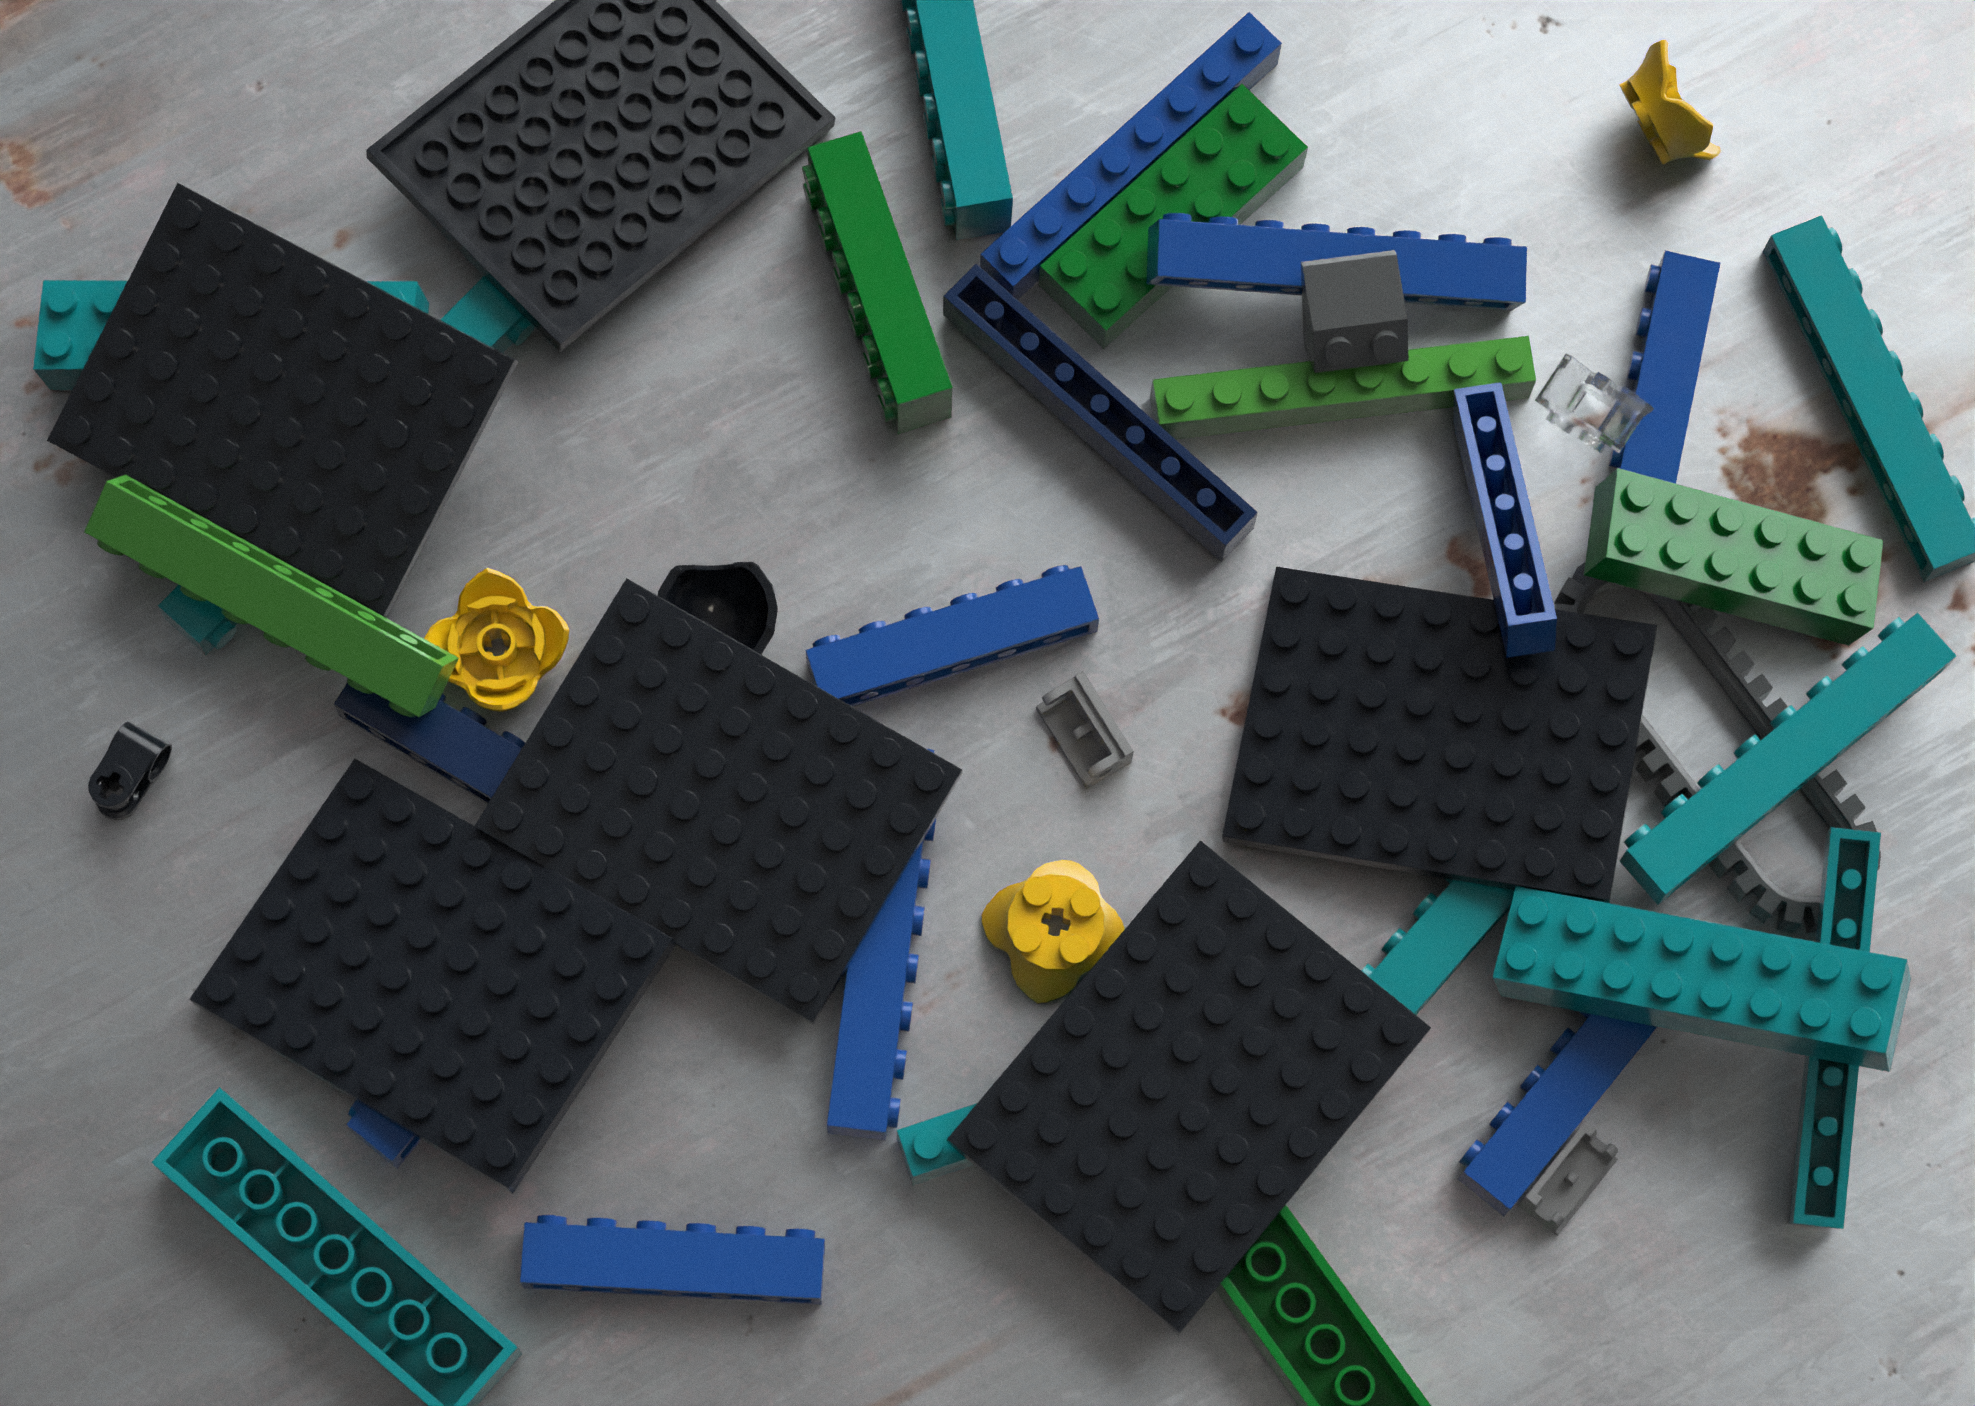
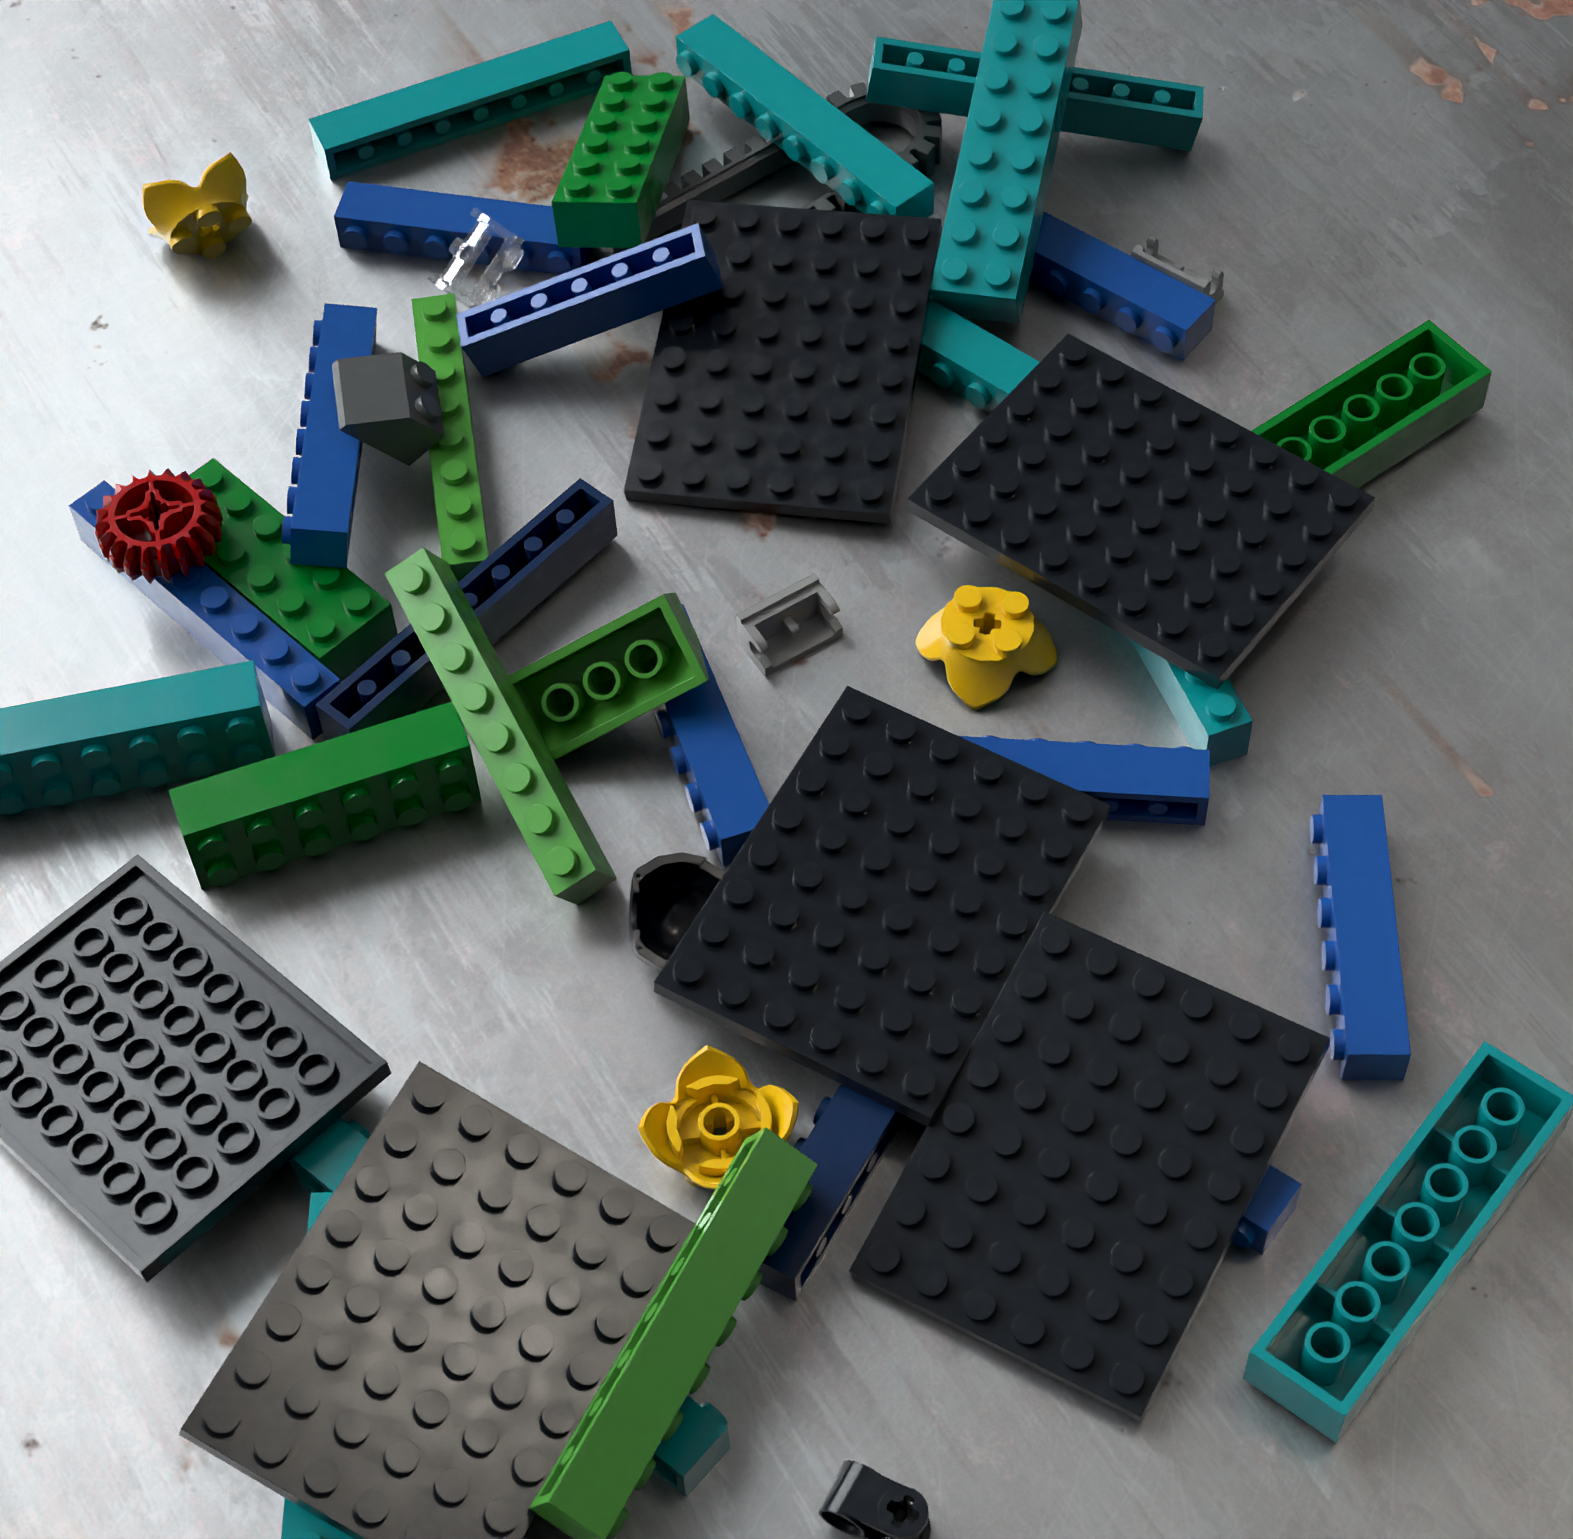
camera: 85 degrees left, 20 degrees down
none -> red gear [95,468,223,584]
none -> bright green brick [384,547,617,905]
none -> bright green slope [508,592,709,760]

